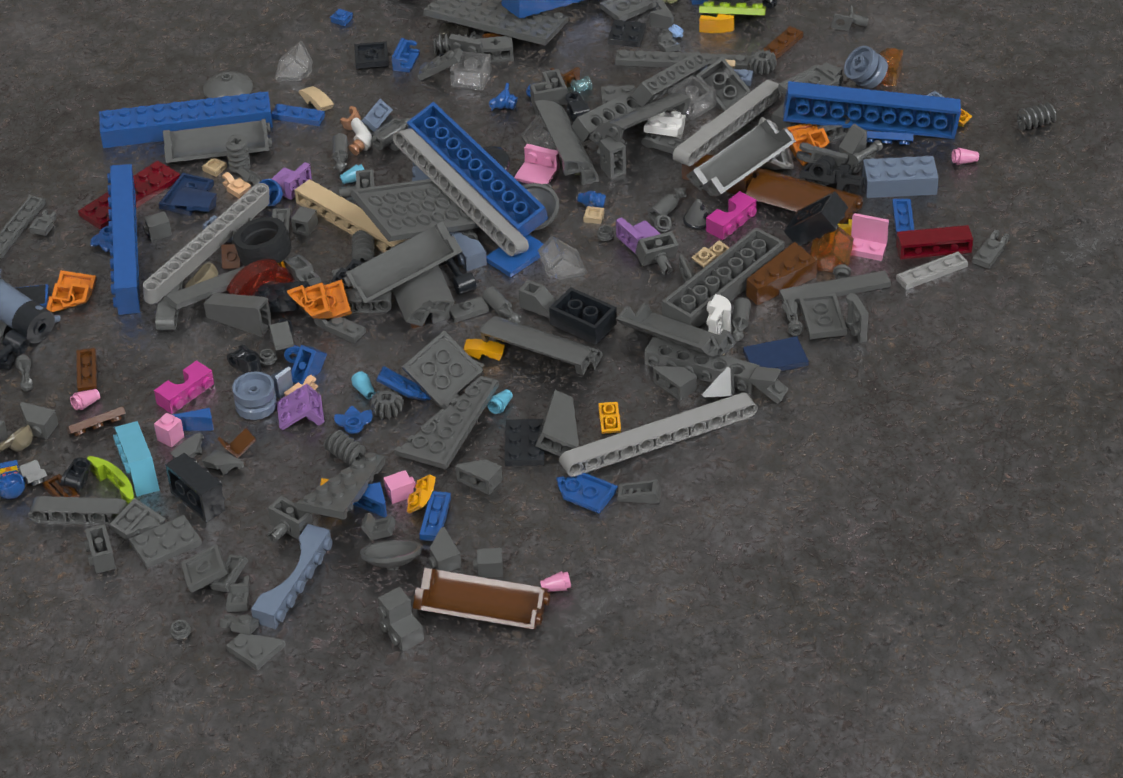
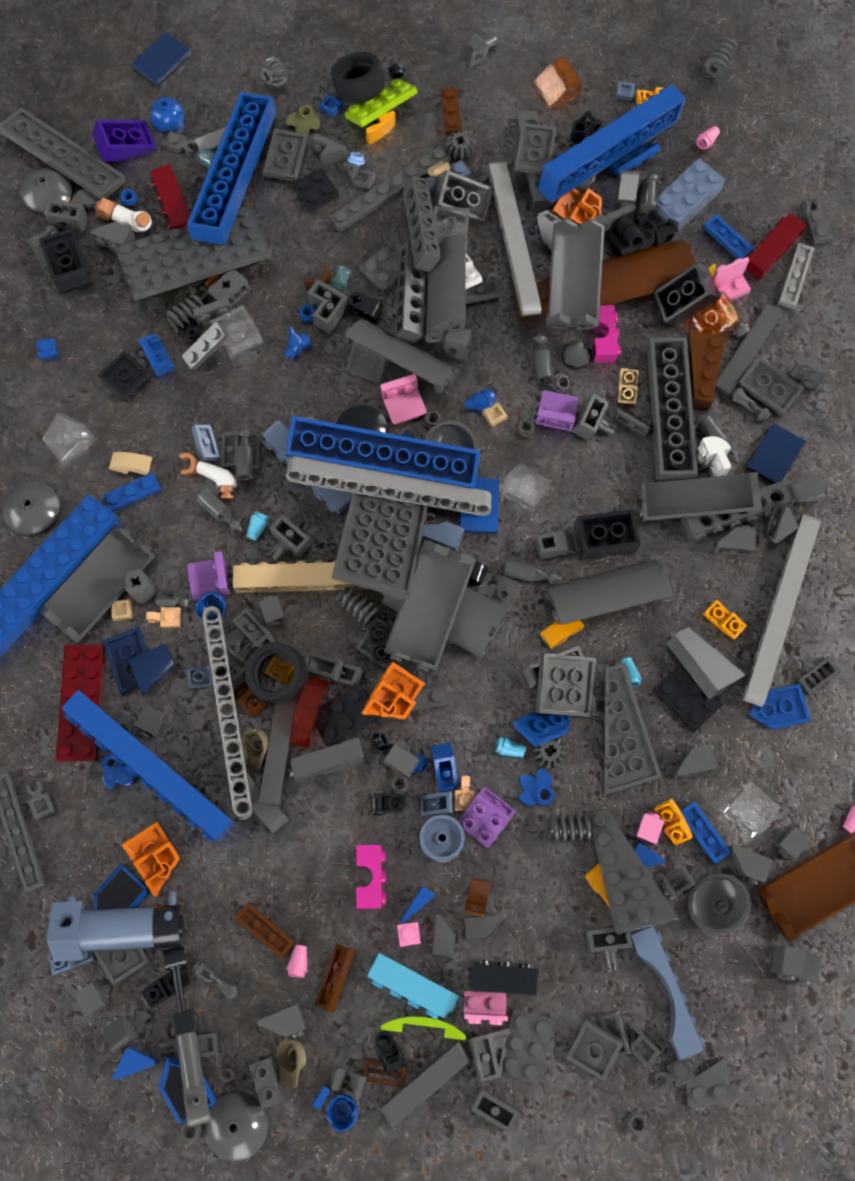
camera: 45 degrees left, 30 degrees up
sand blue wheel [844,45,888,89] -> none
none -> bright pink bracket [463,991,508,1025]
none -> clear slope [724,780,781,839]

